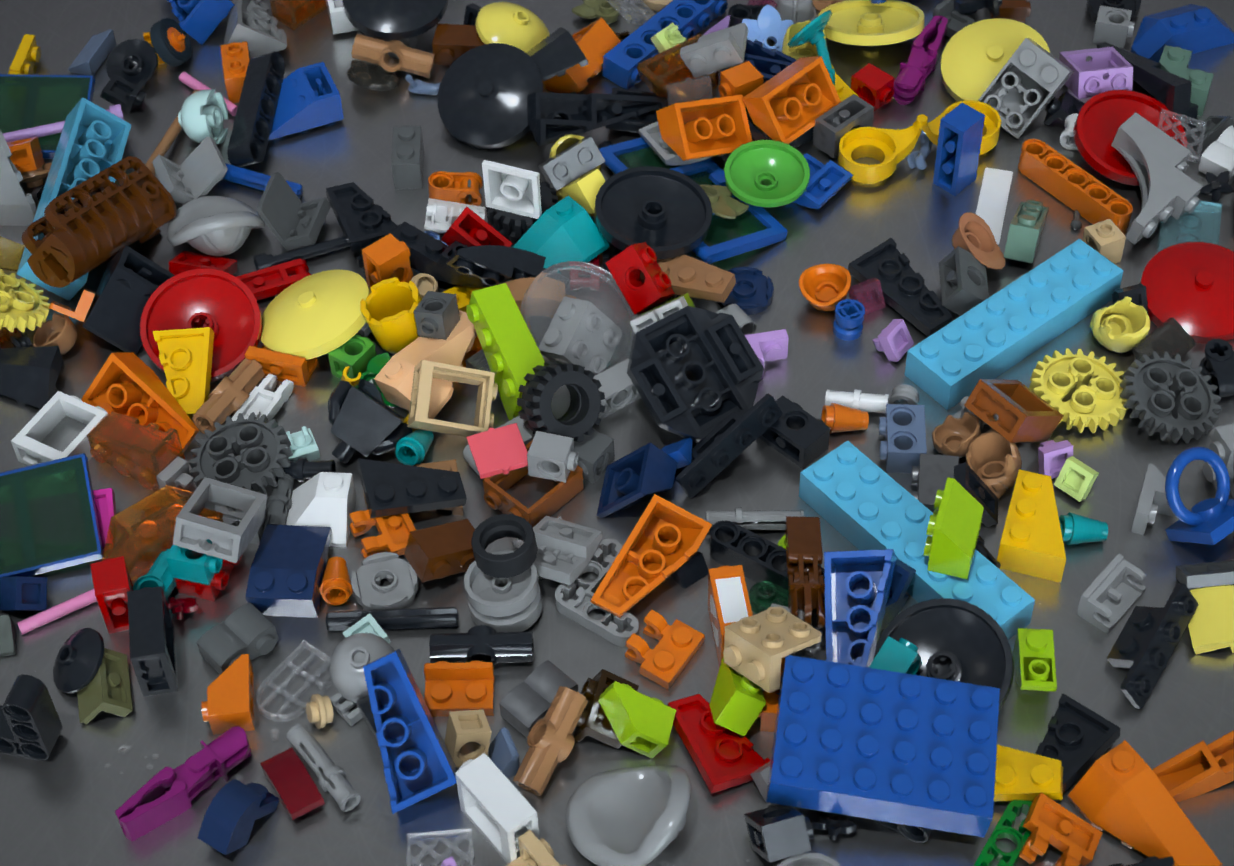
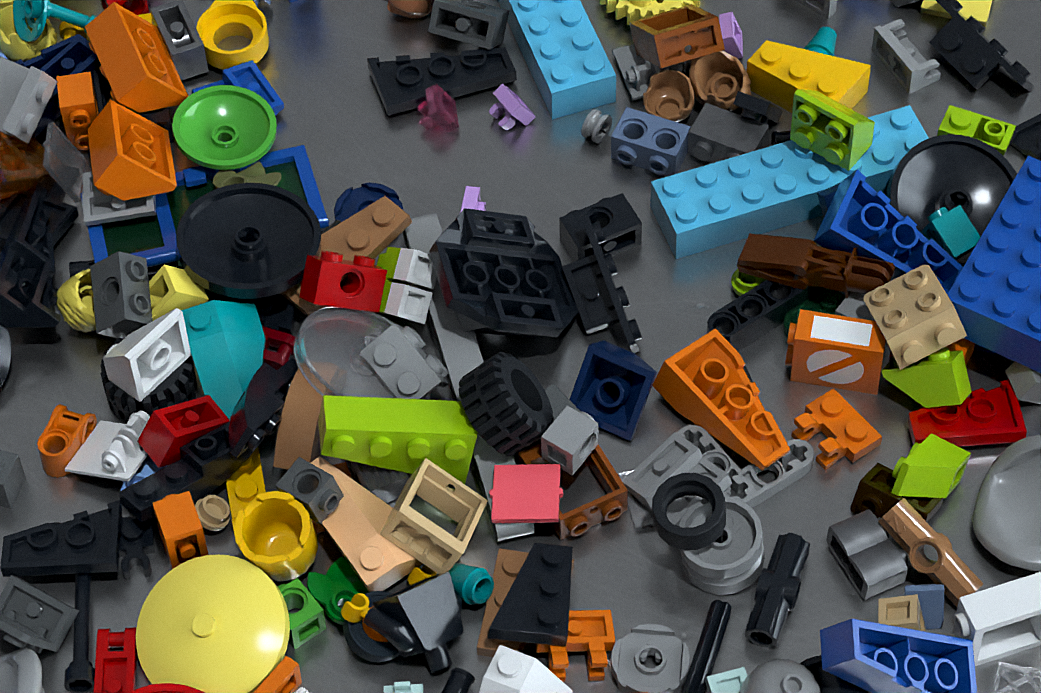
camera: 70 degrees left, 5 degrees up
reddish brown brick [404,519,475,582] -> none
orange bracket [424,660,495,717] -> none
blue slope [661,437,693,469] -> none
light grey pin [705,507,804,530] -> none
orange helmet [799,264,851,312] -> none
orange cone [821,403,869,434] -> none
white pin [825,389,889,414] -> none
blue wheel [833,299,865,341] -> none
yellowish green tile [1054,456,1099,502] -> none

